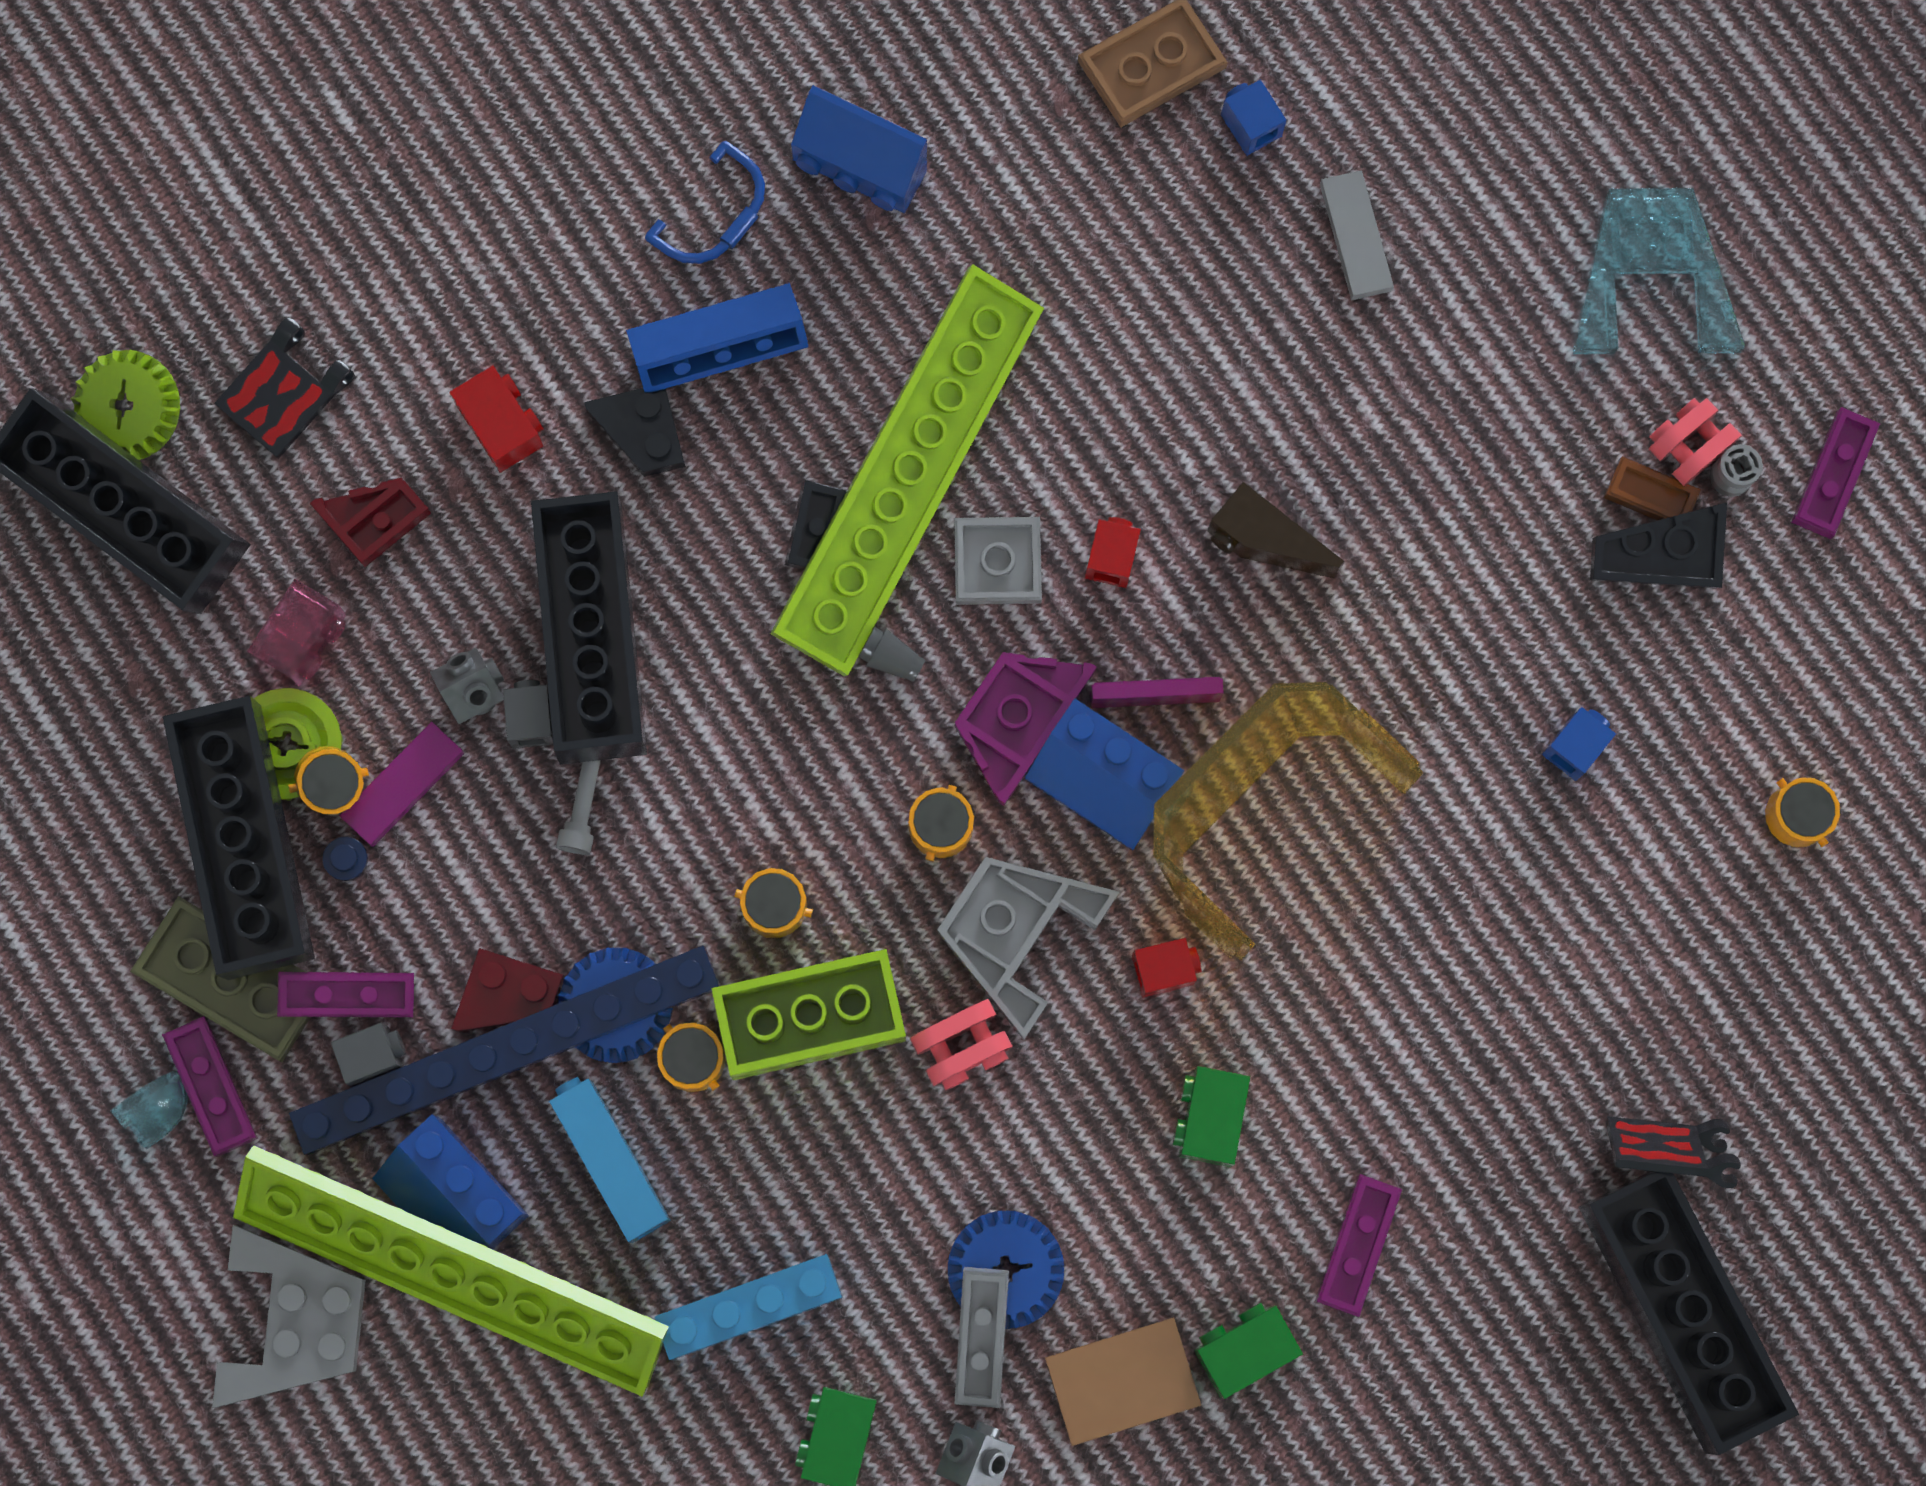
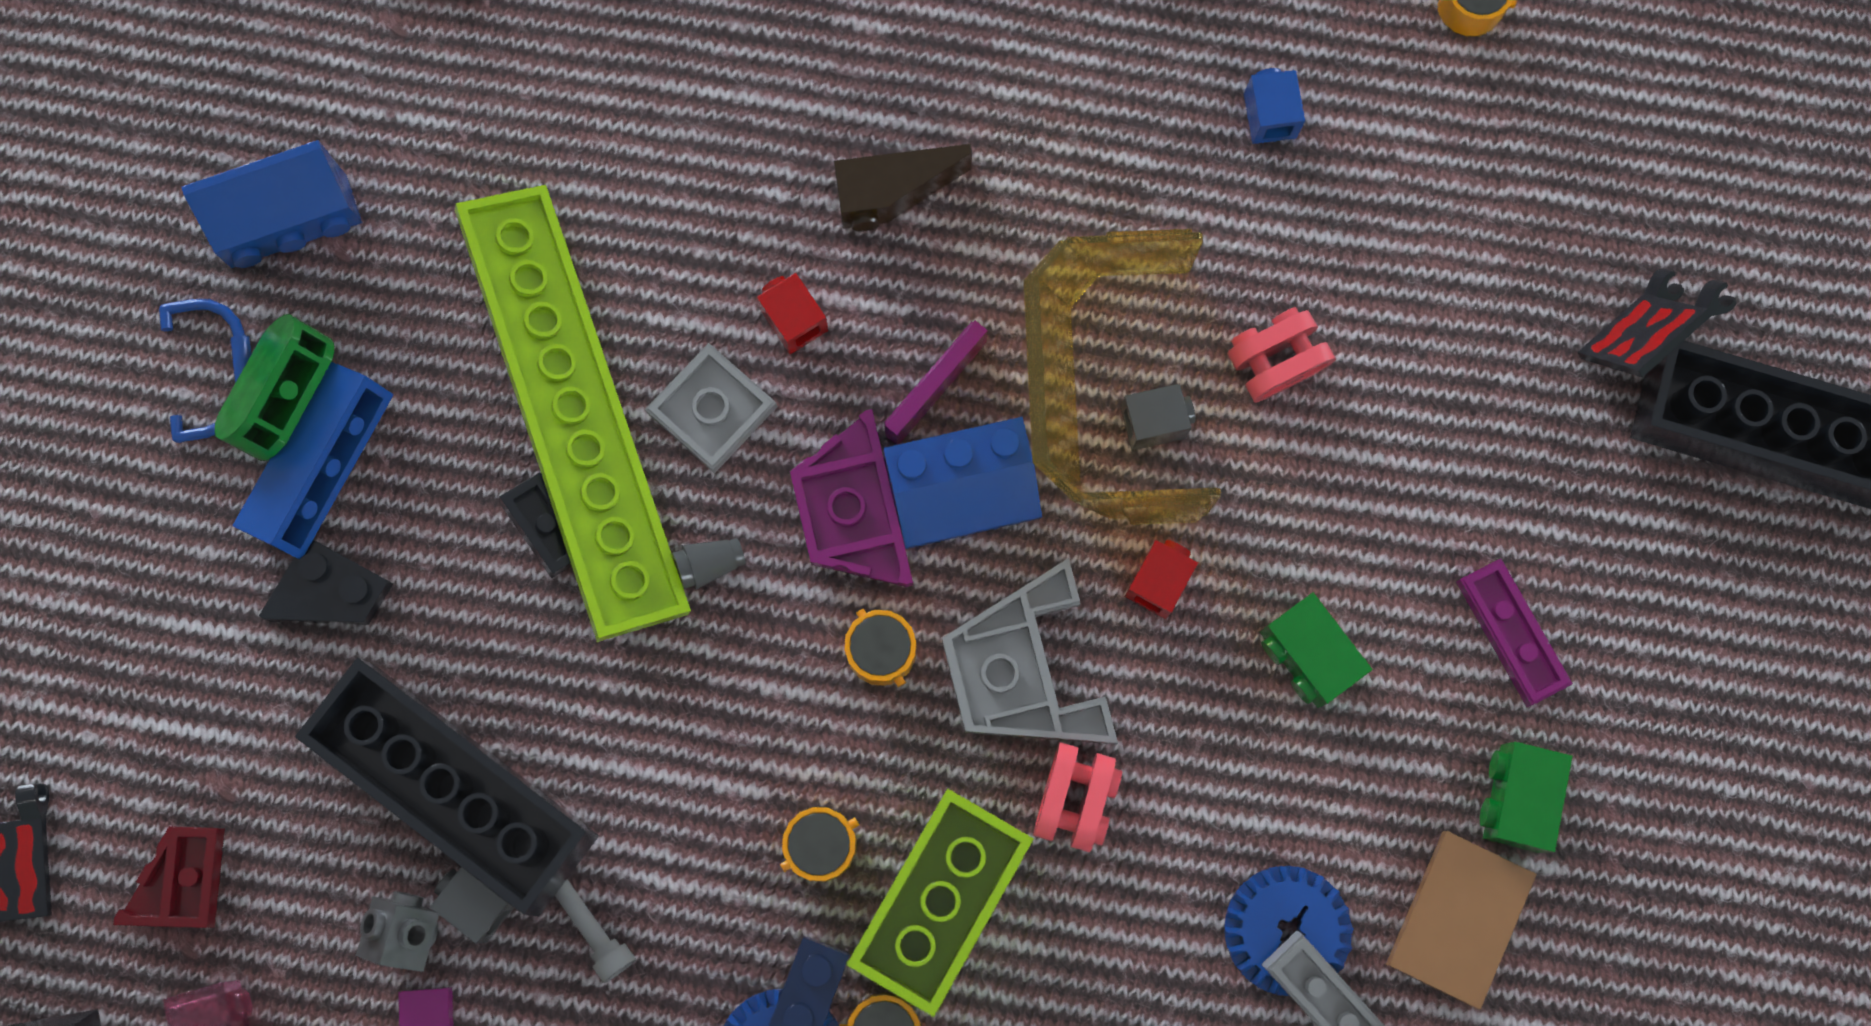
camera: 45 degrees left, 0 degrees up
red brick [449,365,544,473] -> none
none -> green brick [215,314,335,461]
none -> dark grey brick [1120,383,1196,451]
none -> coral brick [1227,307,1336,403]

